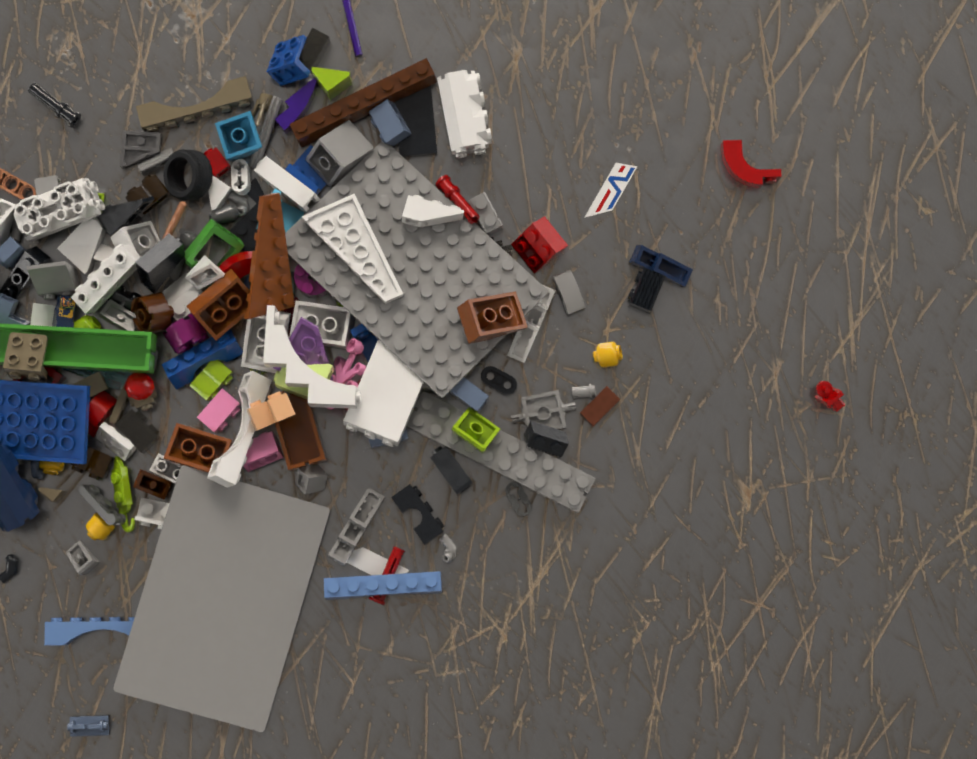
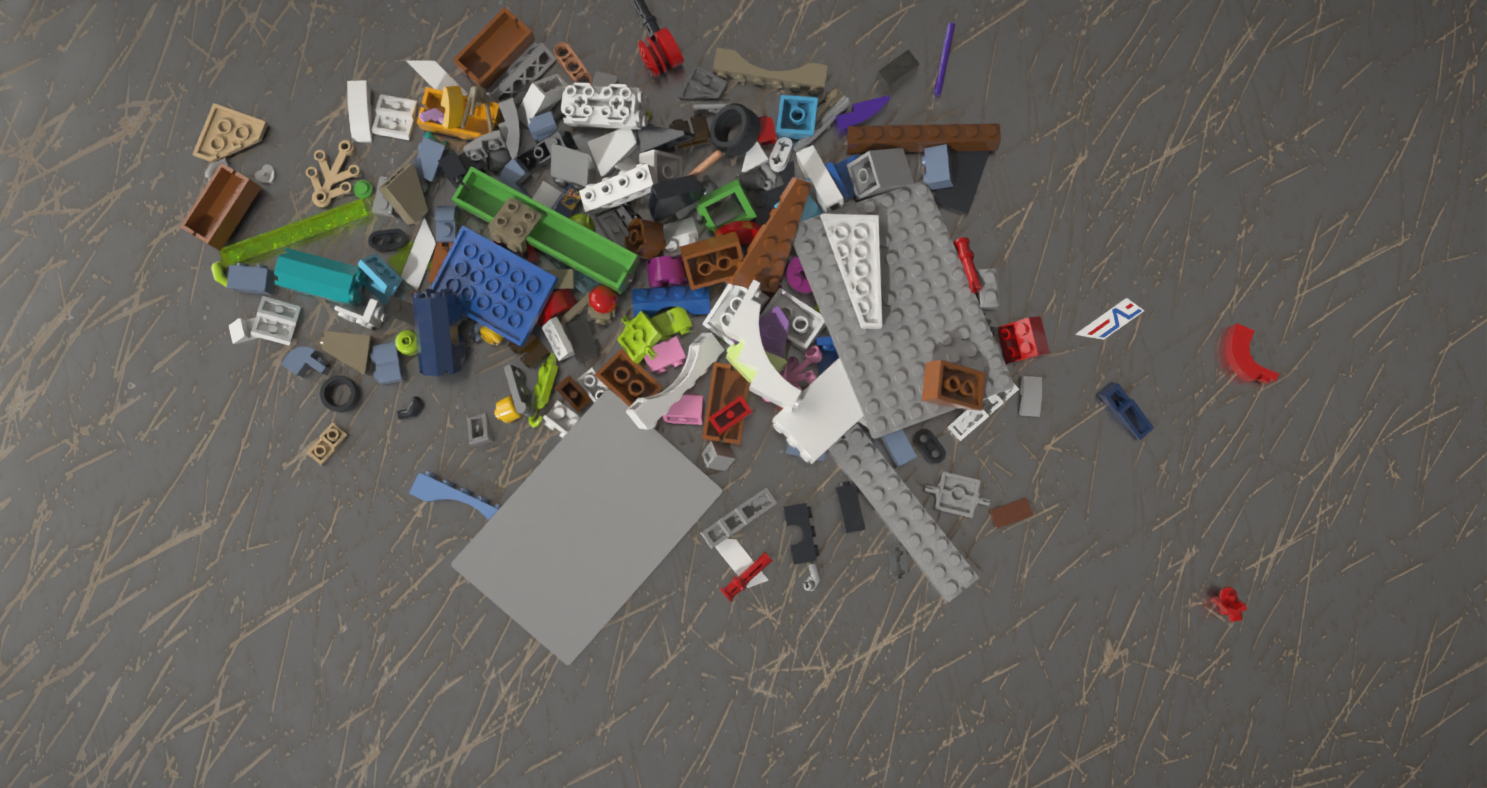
camera: 25 degrees right, 0 degrees up
dark tan slope [38,487,65,502] -> none
sand blue hinge [67,715,109,737] -> none
white slope [185,255,225,290] -> none
light nougat brick [247,391,295,431] -> none
blue bracket [266,35,311,86] -> none
lime slope [311,67,352,101] -> none
medium blue arch [324,571,442,600] -> none
white slope [402,195,464,228] -> none
white brick [437,70,492,158] -> none
lime slope [451,407,500,453] -> none
black brick [524,421,569,458] -> none
light grey pin [572,384,596,399] -> none
yellow head [593,341,623,368] -> none
black brick [627,268,666,313] -> none
none -> lime plate [617,311,663,364]
none -> red wheel [637,27,684,78]
none -> red brick [709,396,752,435]

